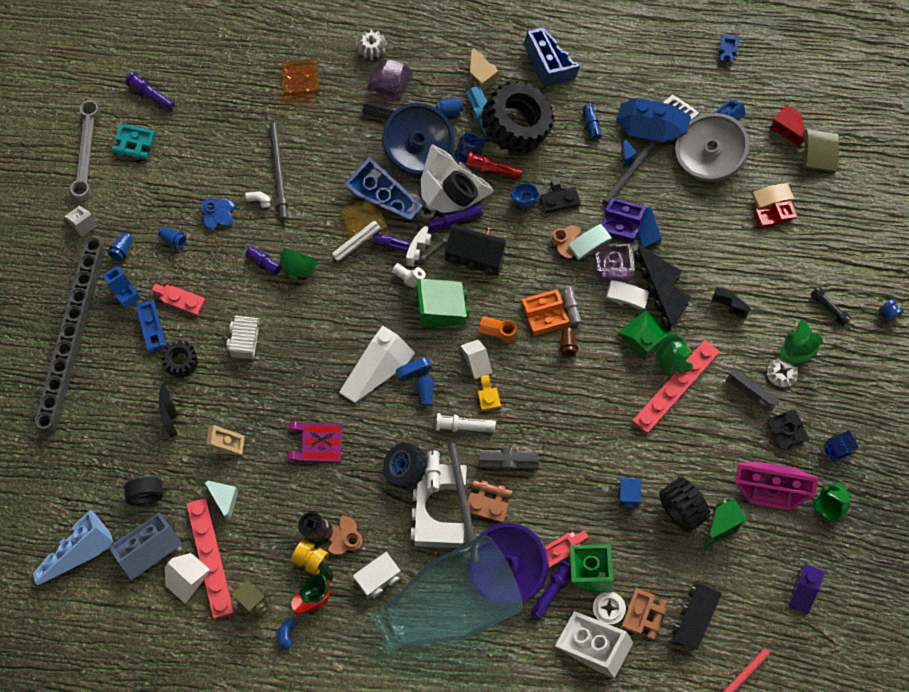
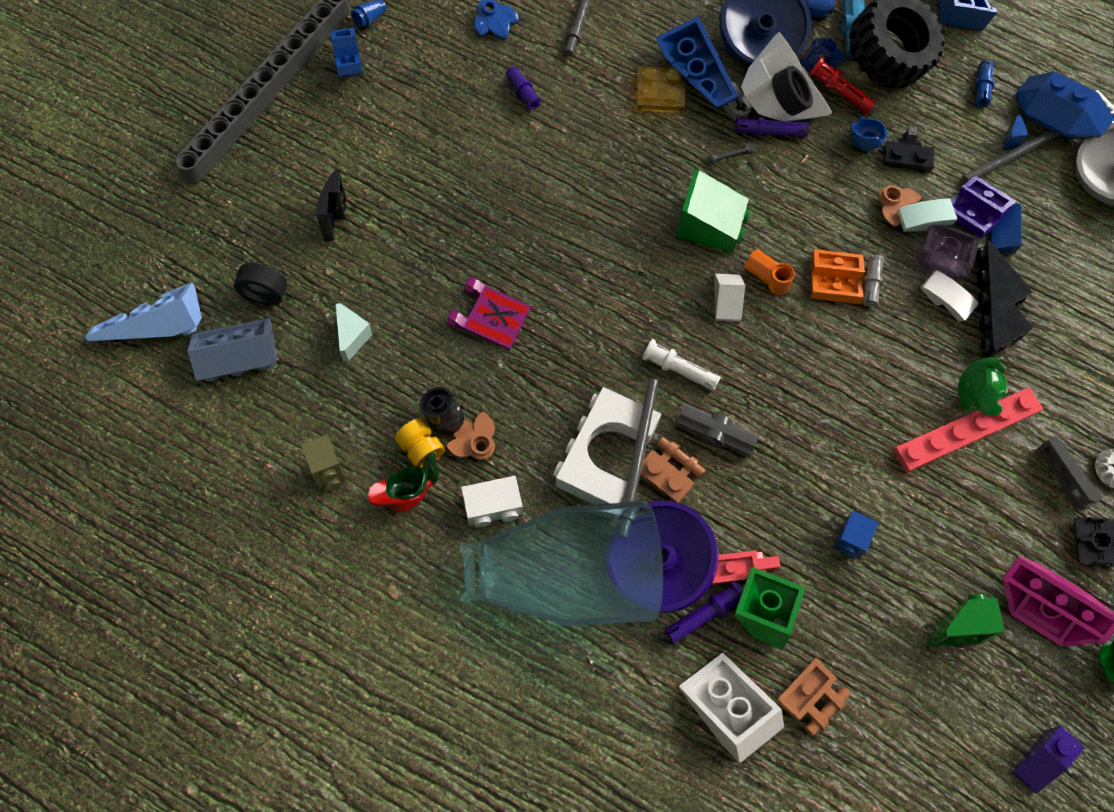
camera: 20 degrees right, 0 degrees up
blue plate [135,299,167,354] -> none
coral hinge [152,284,206,317] -> none
blue cone [158,227,187,249] -> none
black tyre [161,340,198,378] -> none
white slope [165,553,211,603] -> none
coral plate [186,498,234,620] -> none
tan slope [206,425,245,455] -> none
white brick [227,316,260,359] -> none
white arm [246,192,271,208] -> none
blue arm [277,617,297,649] -> none
green cylinder [280,247,318,280] -> none
white axle [332,221,380,261] -> none
white wedge [339,326,415,403] -> none
dark purple axle [372,232,410,252] -> none
black wheel [383,442,427,489] -> none
white arm [392,263,426,288] -> none
blue beam [395,357,433,381] -> none
white slope [406,226,431,267] -> none
blue cone [415,377,434,406] -> none
white pin [425,451,441,493] -> none
black slope [445,224,506,276] -> none
yellow plate [478,375,501,411] -> none
reddish brown cone [559,328,579,357] -> none
white gear [593,592,626,625] -> none
green slope [618,310,670,360] -> none
black tyre [659,477,711,532] -> none
black wedge [672,580,722,651] -> none
black slope [712,287,750,319] -> none

